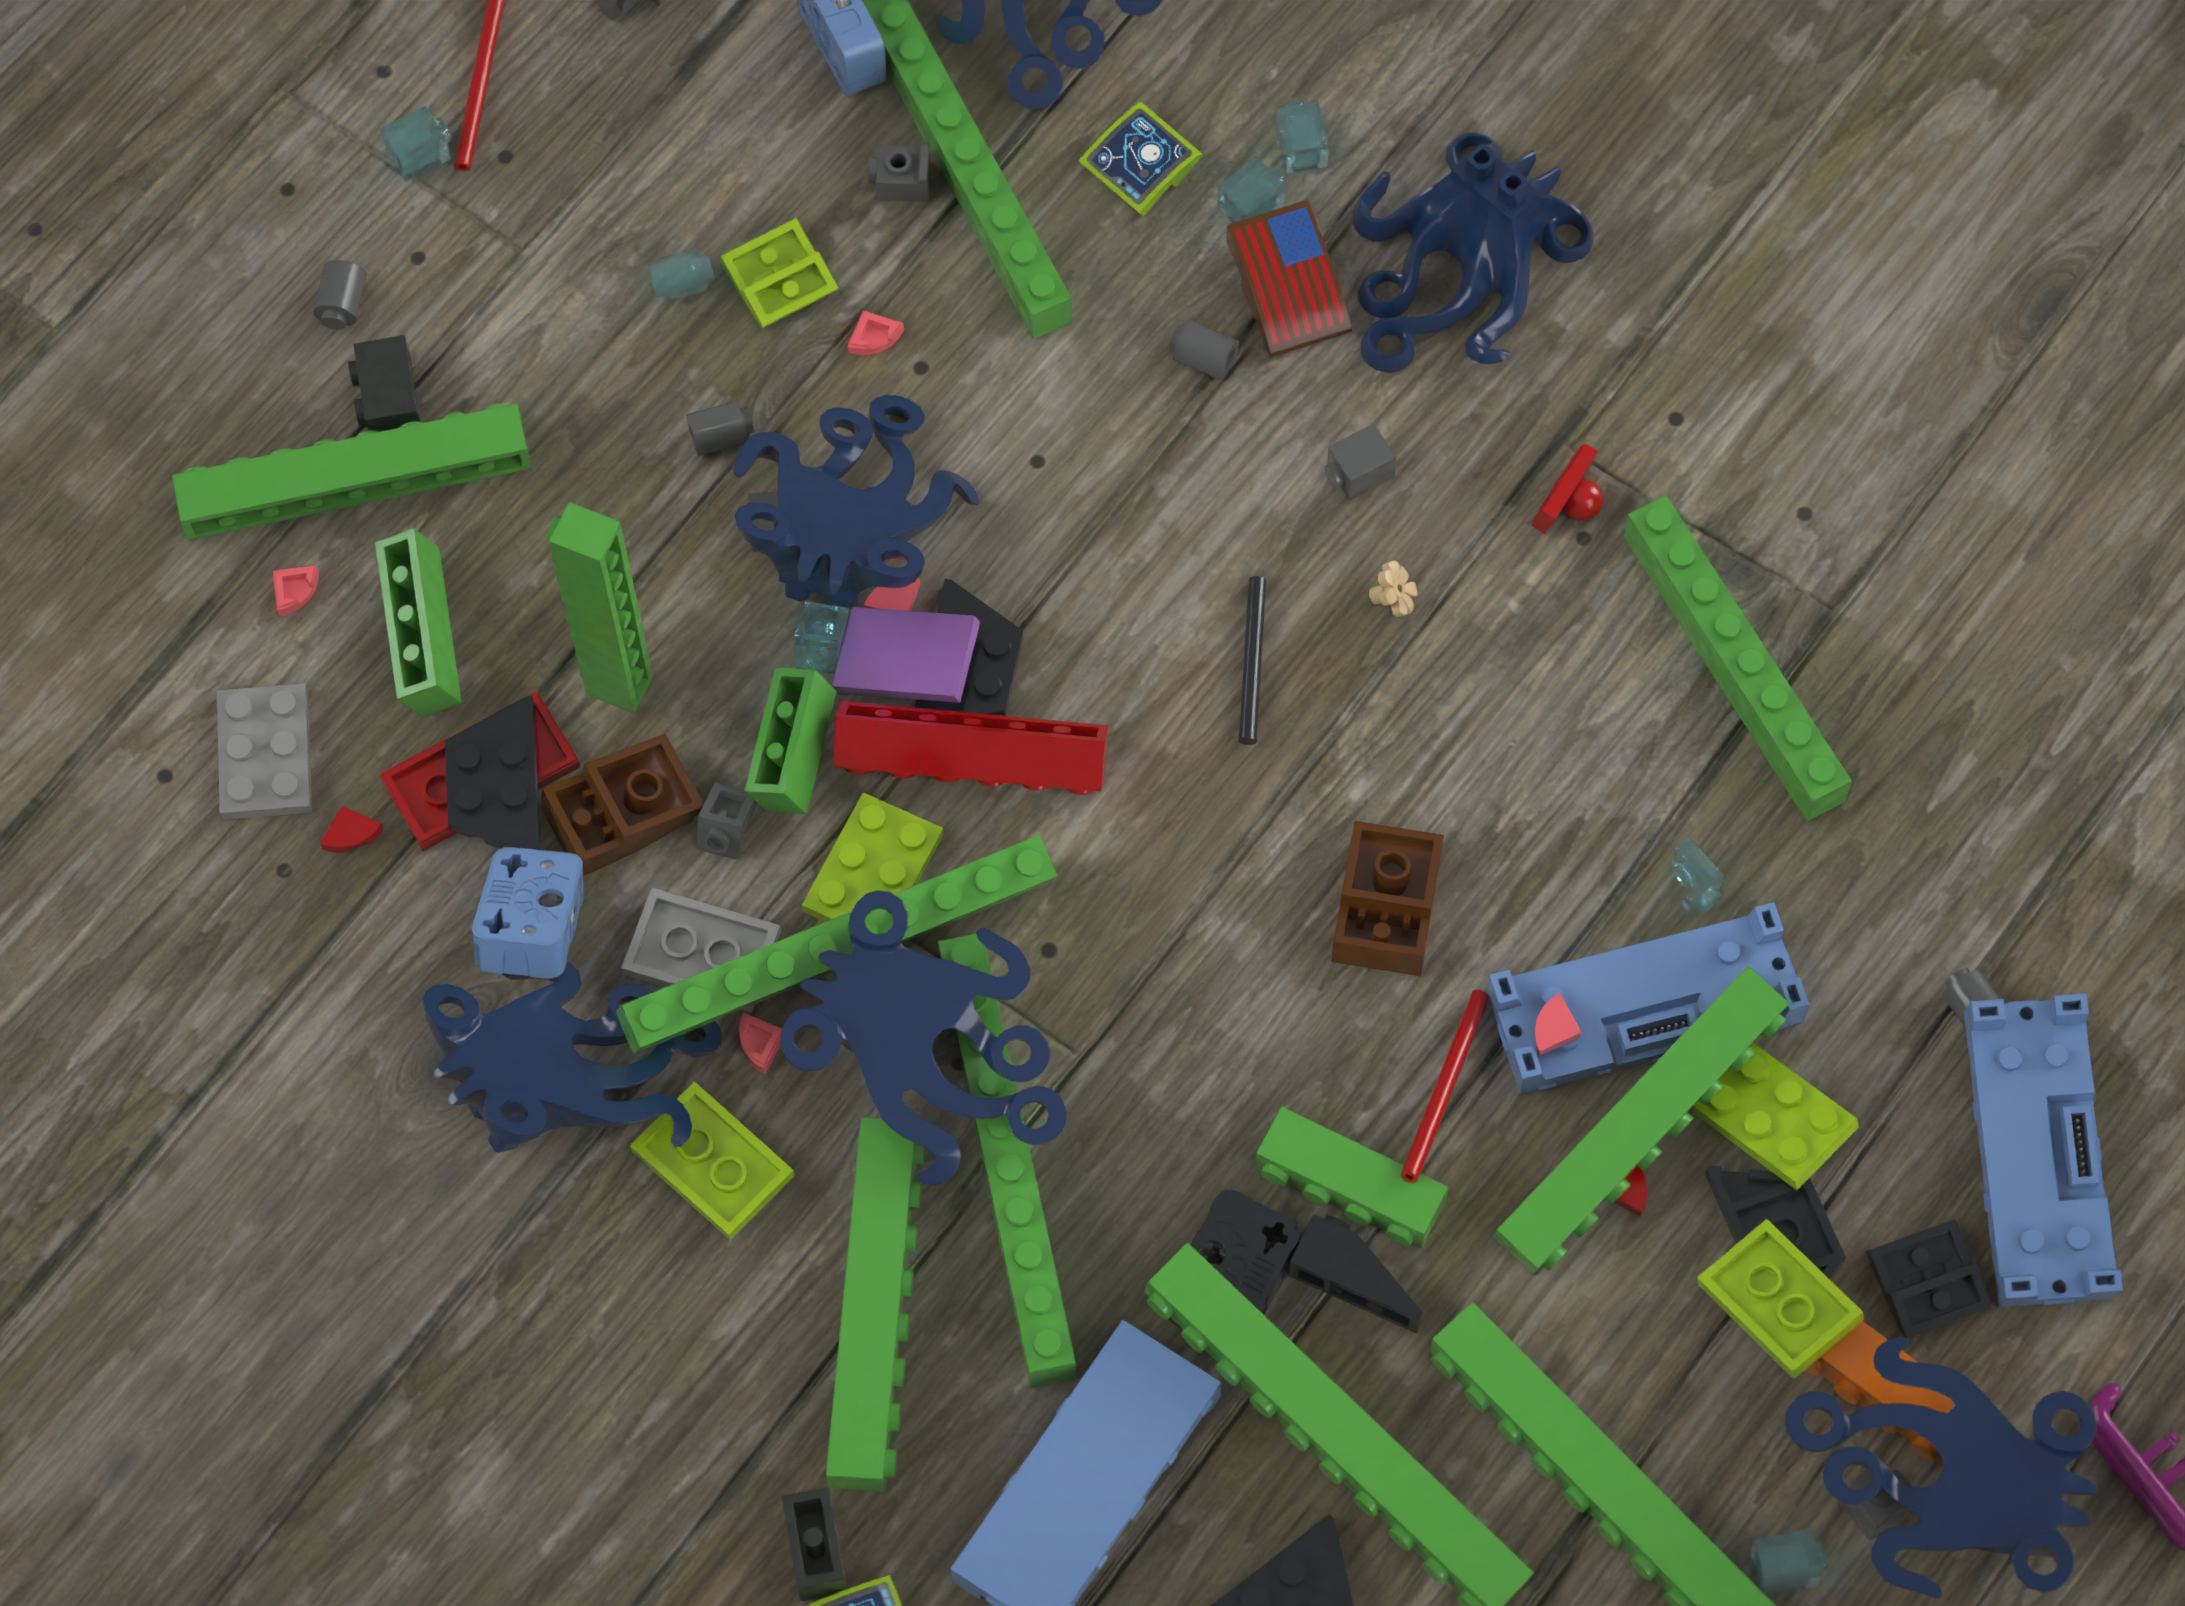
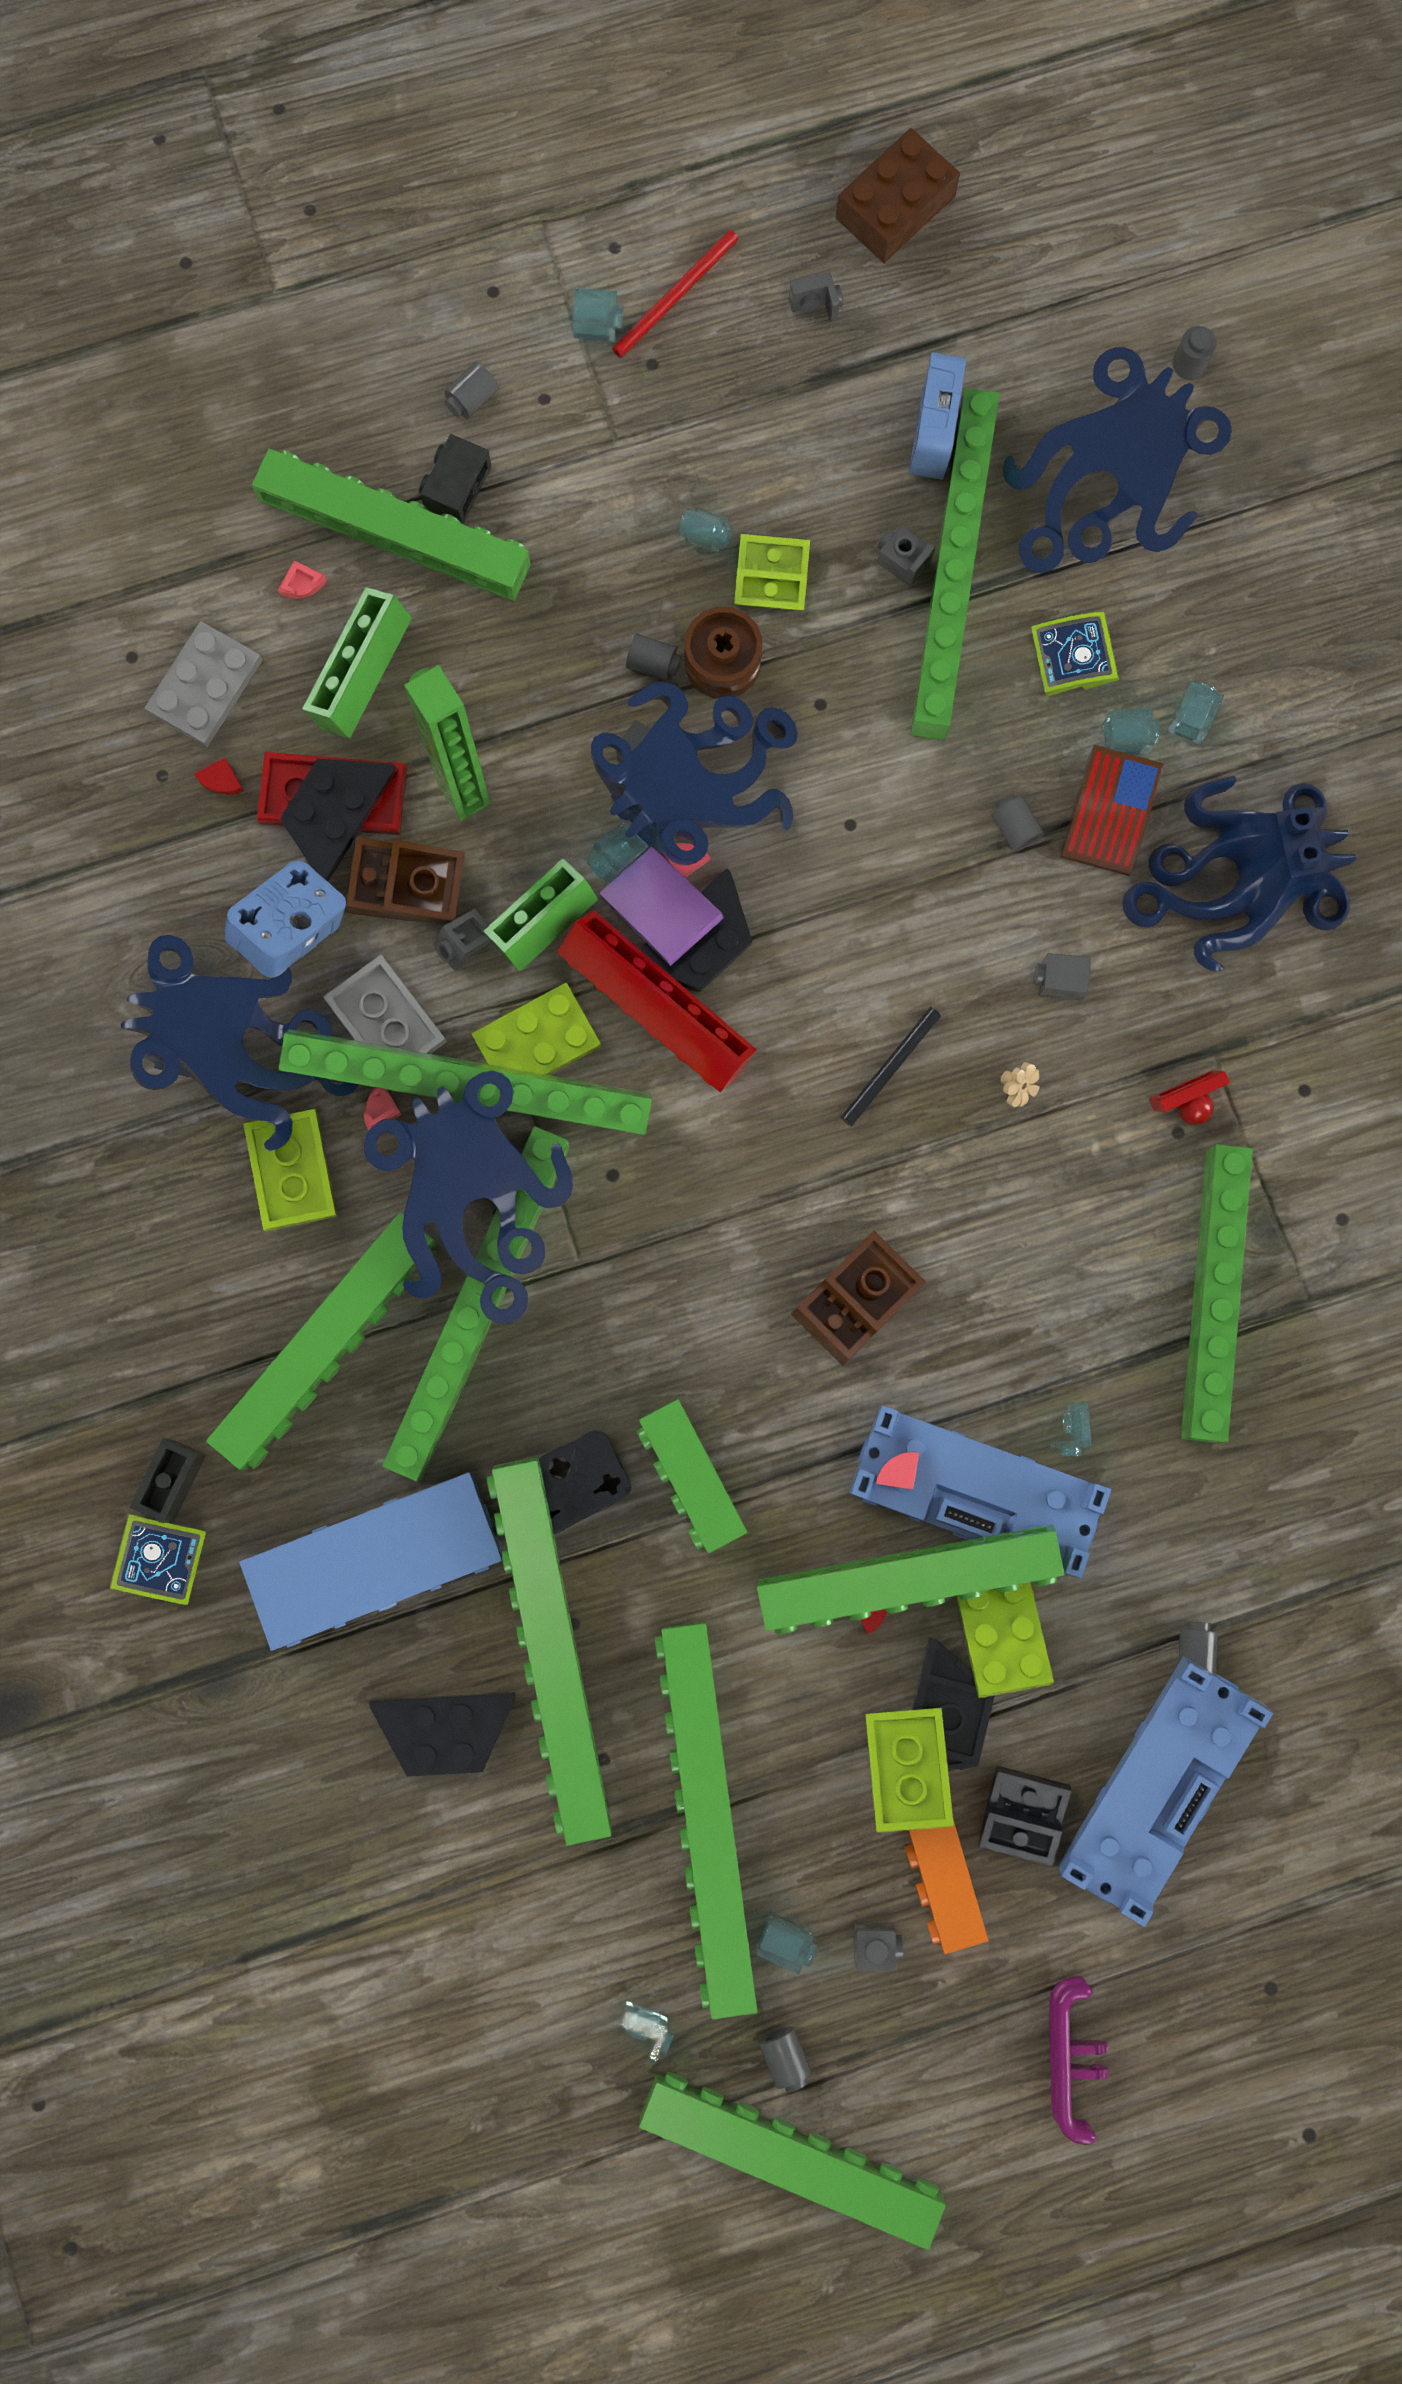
camera: 30 degrees right, 15 degrees up
coral tile [847,310,904,356] -> none
black slope [1289,1214,1422,1334] -> none
red piece [1400,989,1489,1183] -> none
dark blue hips [1785,1337,2097,1598] -> none
none -> reddish brown wheel [685,607,762,699]

